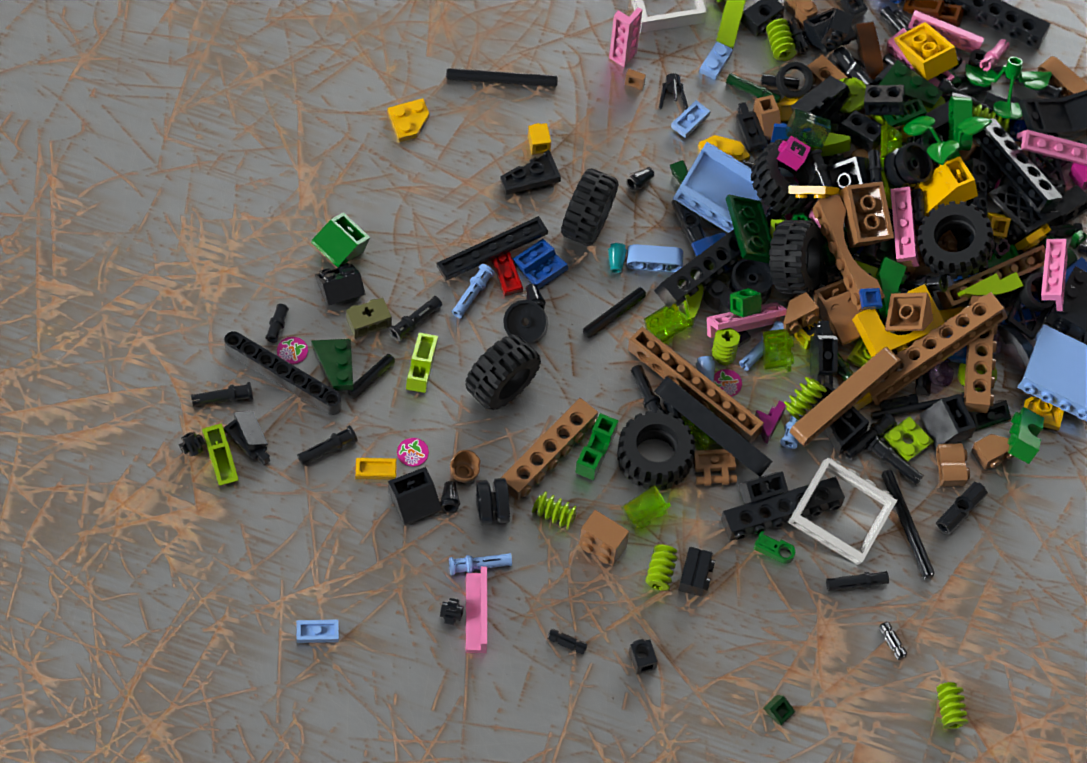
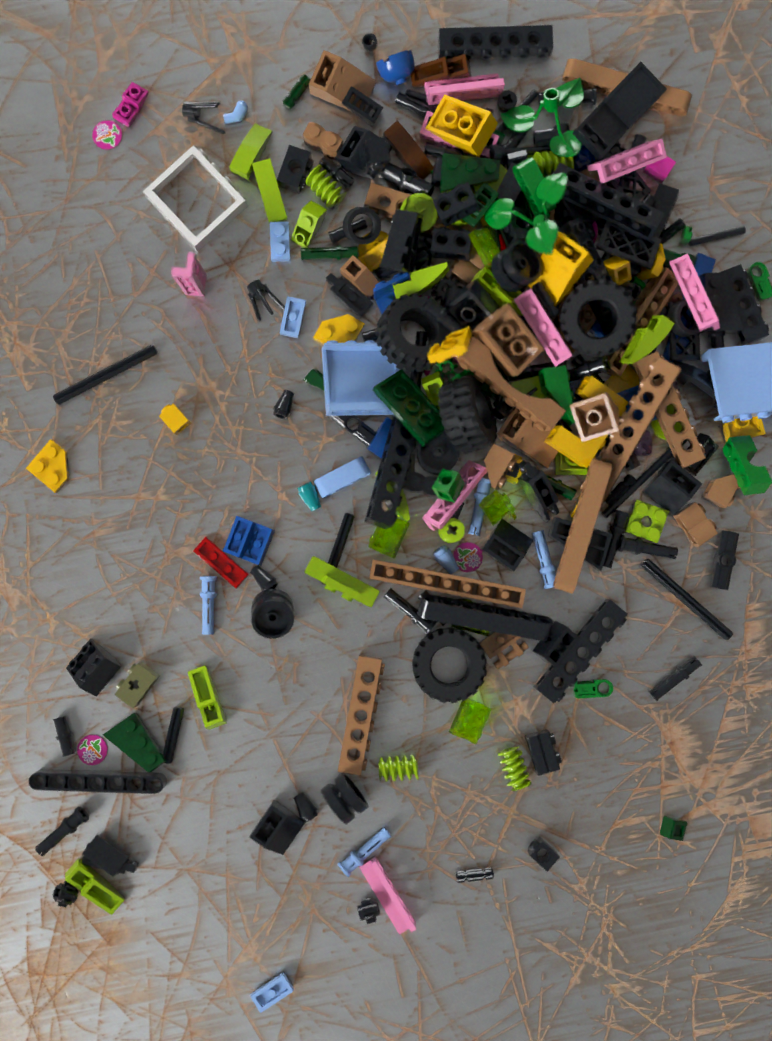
camera: 30 degrees left, 25 degrees up
black pin [297,425,358,466] -> none
green slope [311,212,371,268] -> none
yellow tile [355,458,397,480] -> none
black pin [389,296,442,342] -> none
sticker [397,438,429,467] -> none
black tile [437,216,548,281] -> none
medium nougat hair [450,450,481,483] -> none
black tyre [465,335,541,410] -> none
black wing [500,150,561,195] -> none
black tyre [561,168,619,246] -> none
green arch [575,413,619,480] -> none
medium nougat brick [579,510,629,566] -> none
medium nougat tile [625,69,646,91] -> none
magenta slope [755,401,786,444] -> none
dark pink brick [777,136,811,171] -> none
lime piece [784,377,827,420] -> none
clear green brick [786,108,831,148] -> none
white window [788,458,897,565] -> none
blue tile [859,288,883,310] -> none
black axle [867,150,883,183] -> none
axle [879,621,907,660] -> none
bright pink pin [980,39,1010,71] -> none
none -> lime slope [291,200,327,248]
none -> lime bracket [304,556,380,607]
none -> black slope [480,519,533,572]

